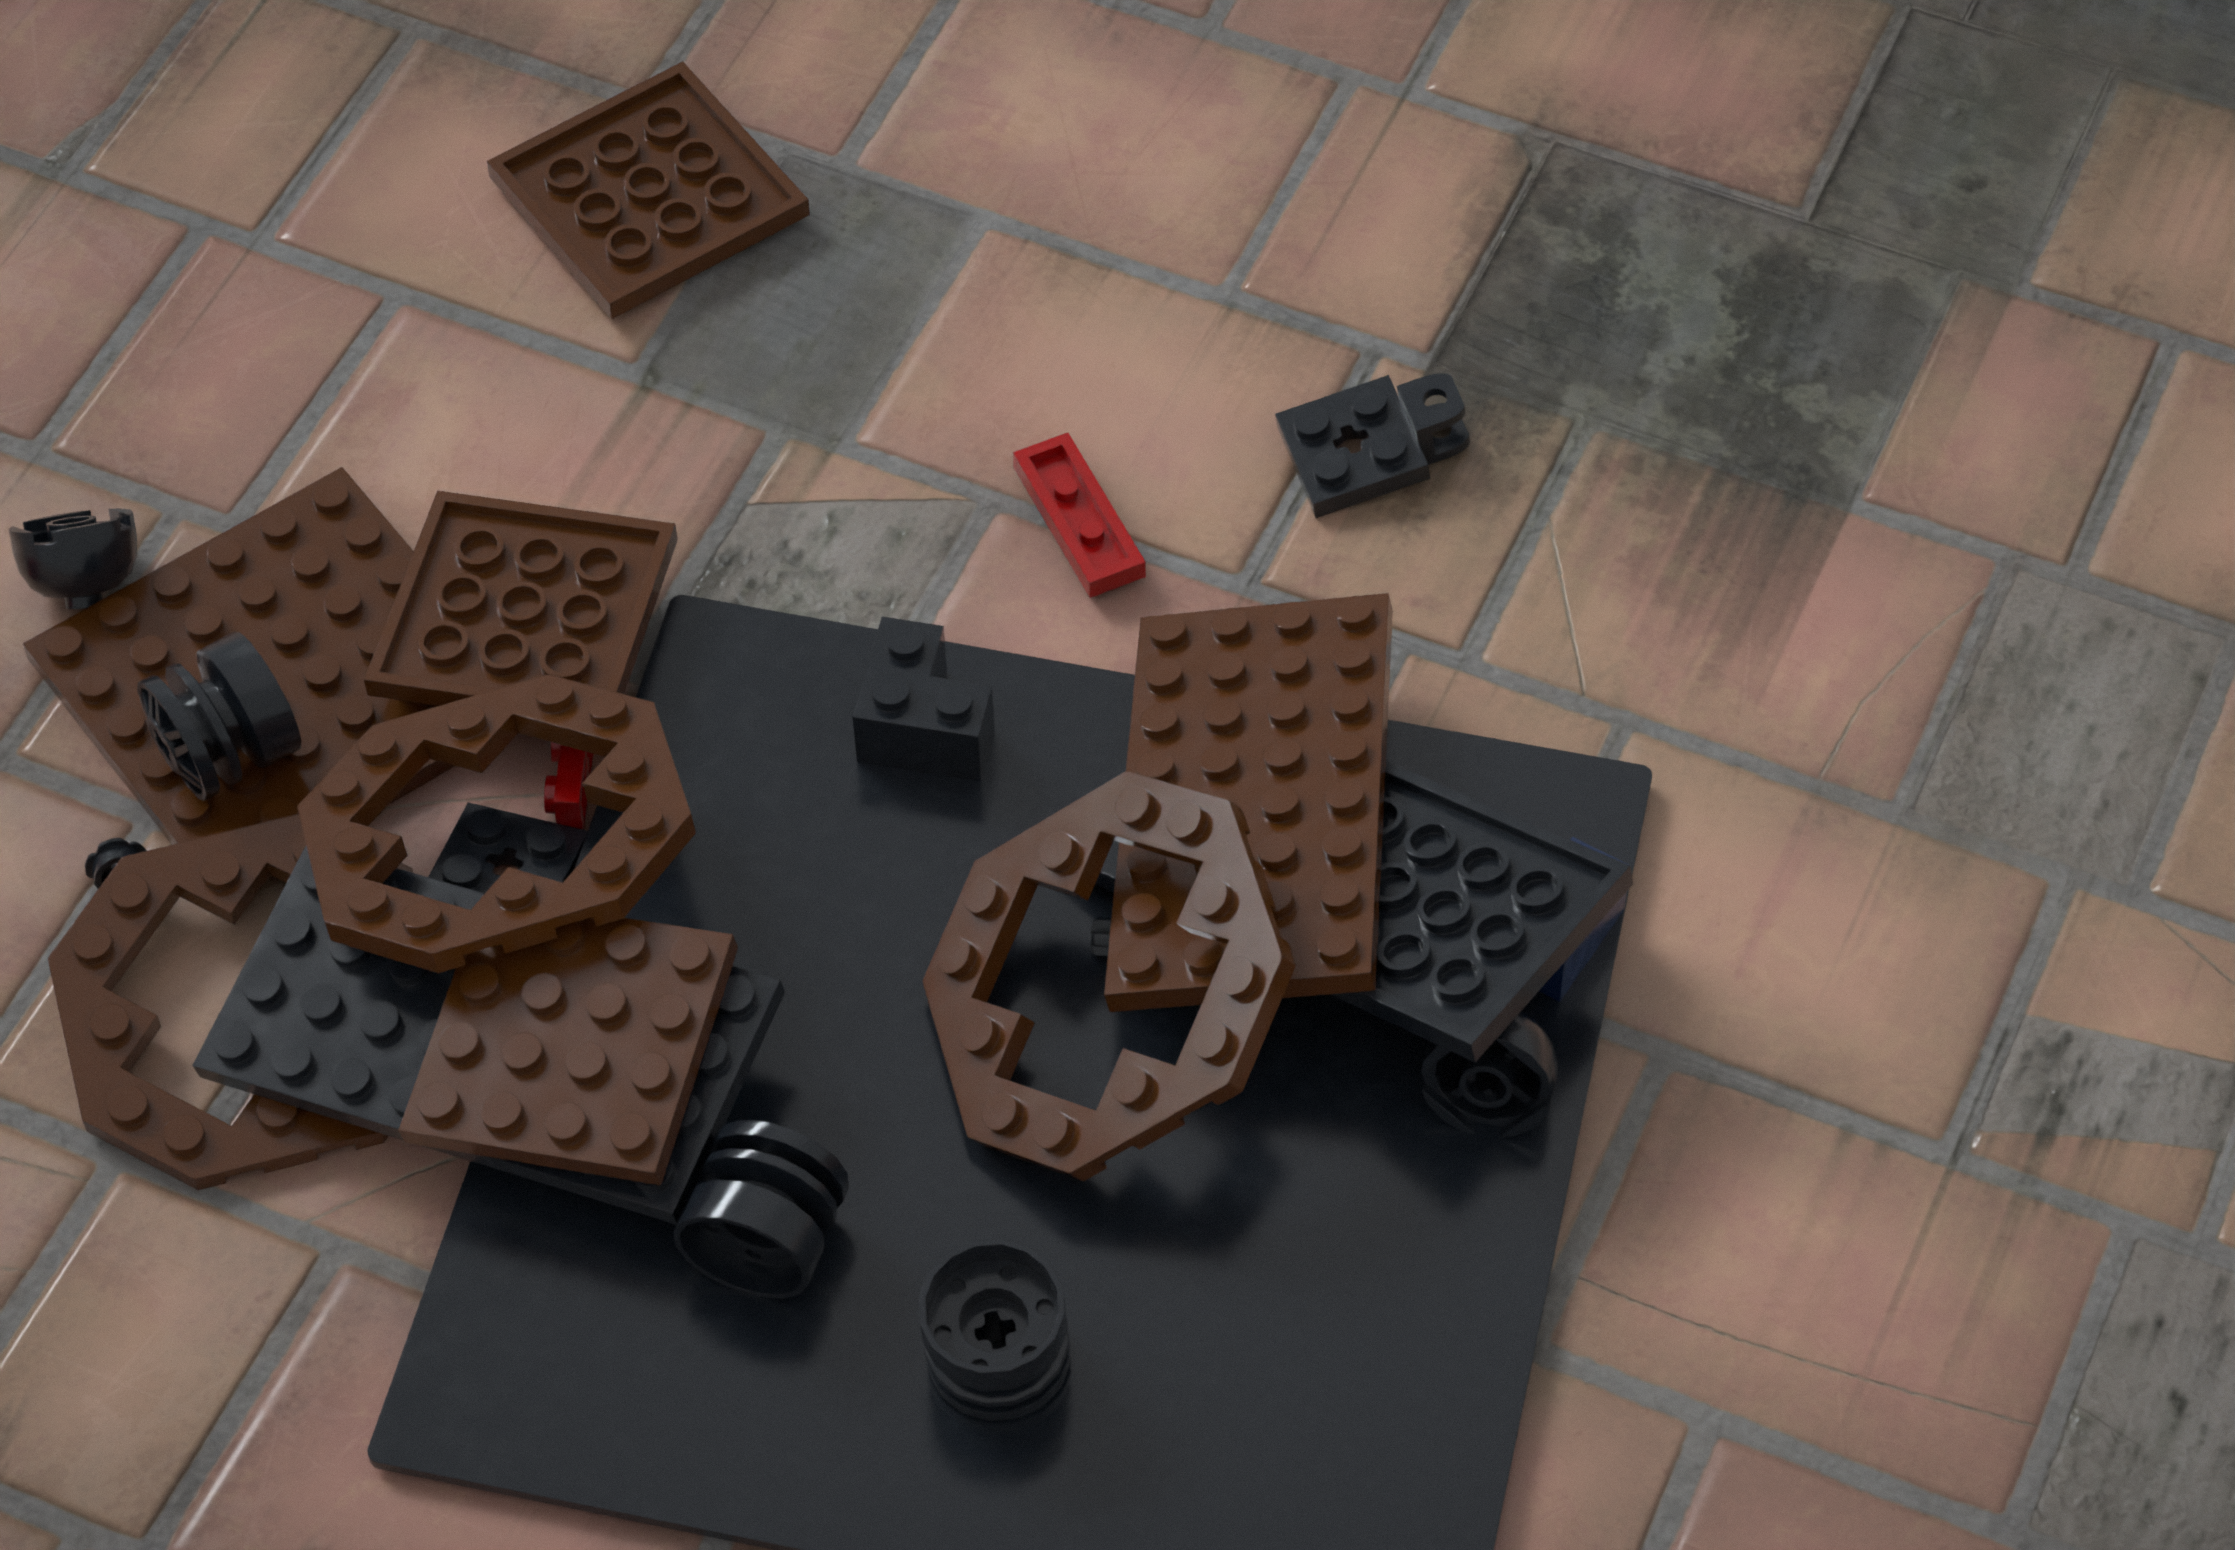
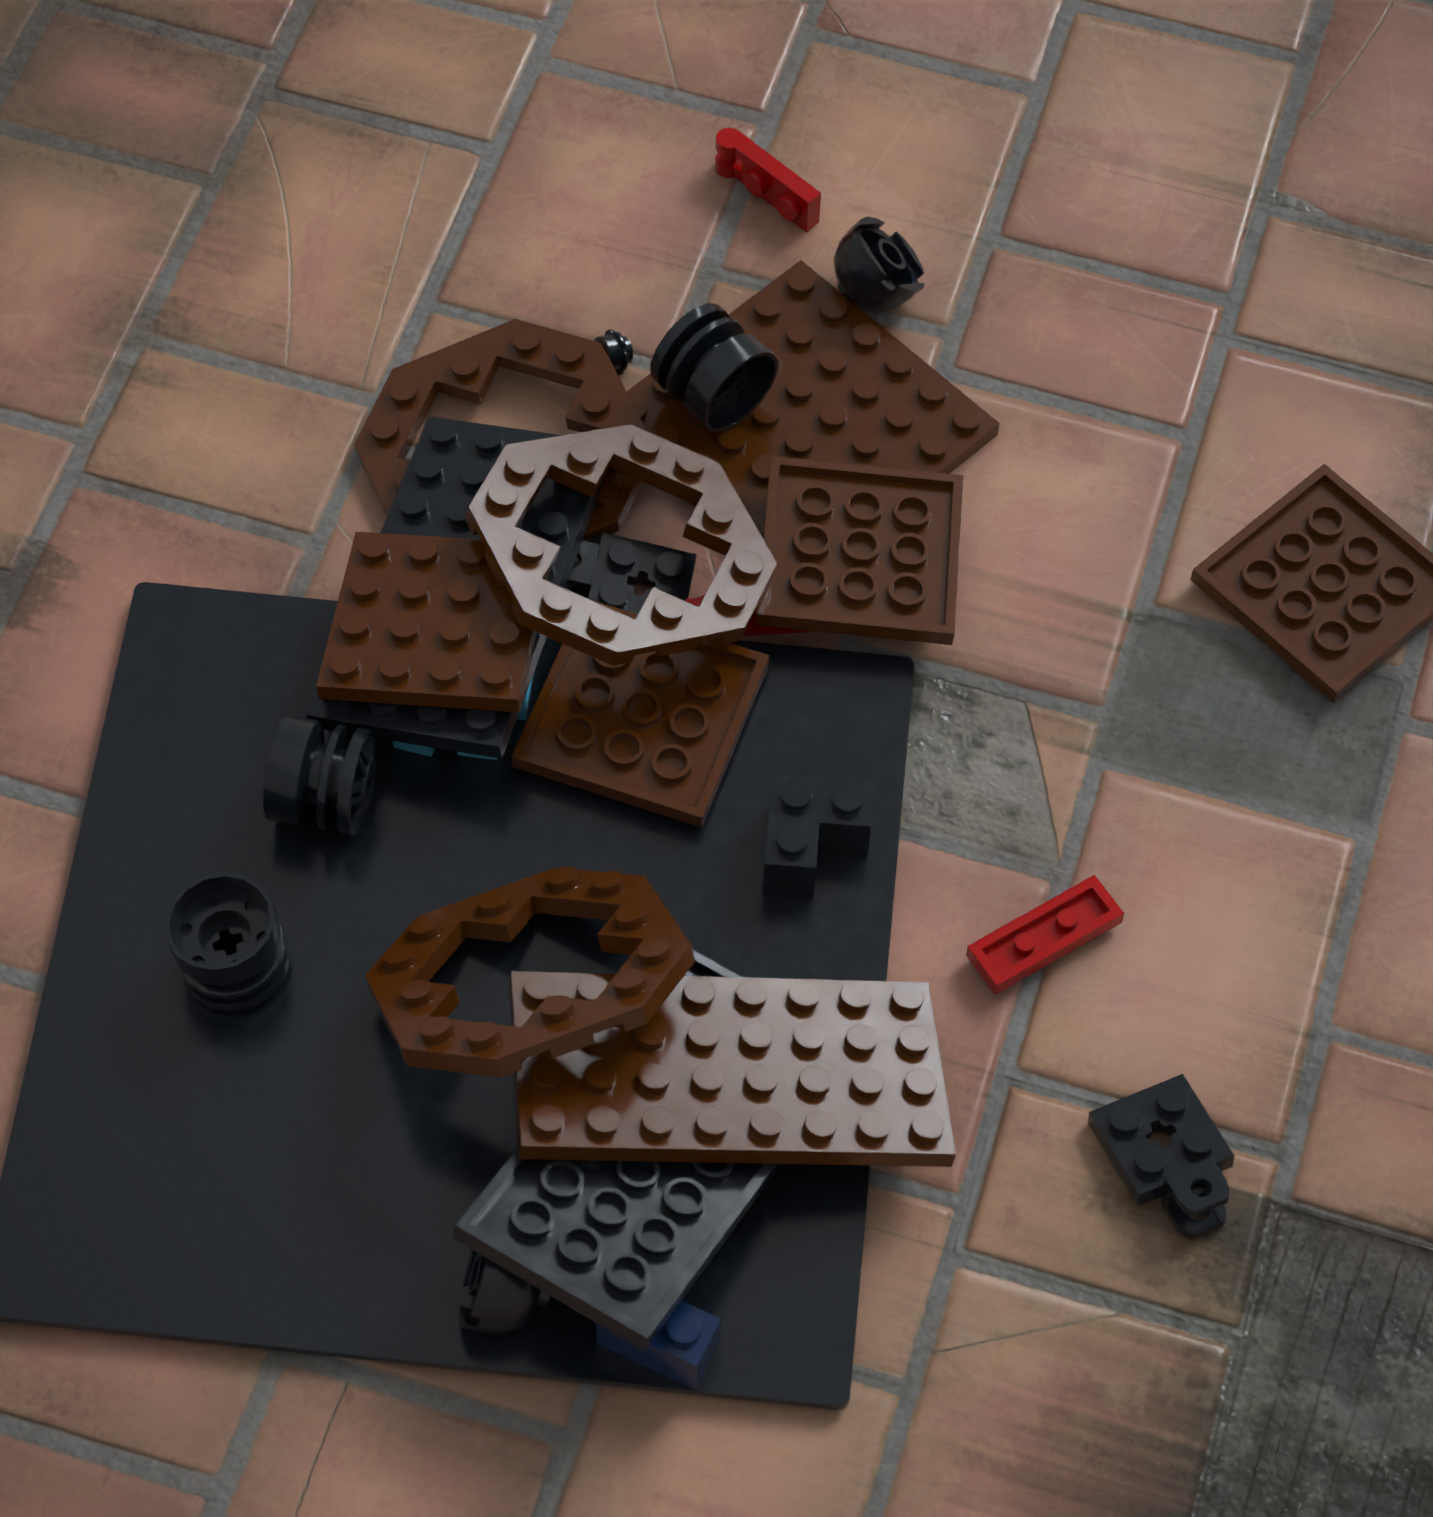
camera: 80 degrees right, 5 degrees up
none -> reddish brown plate [511,599,770,828]

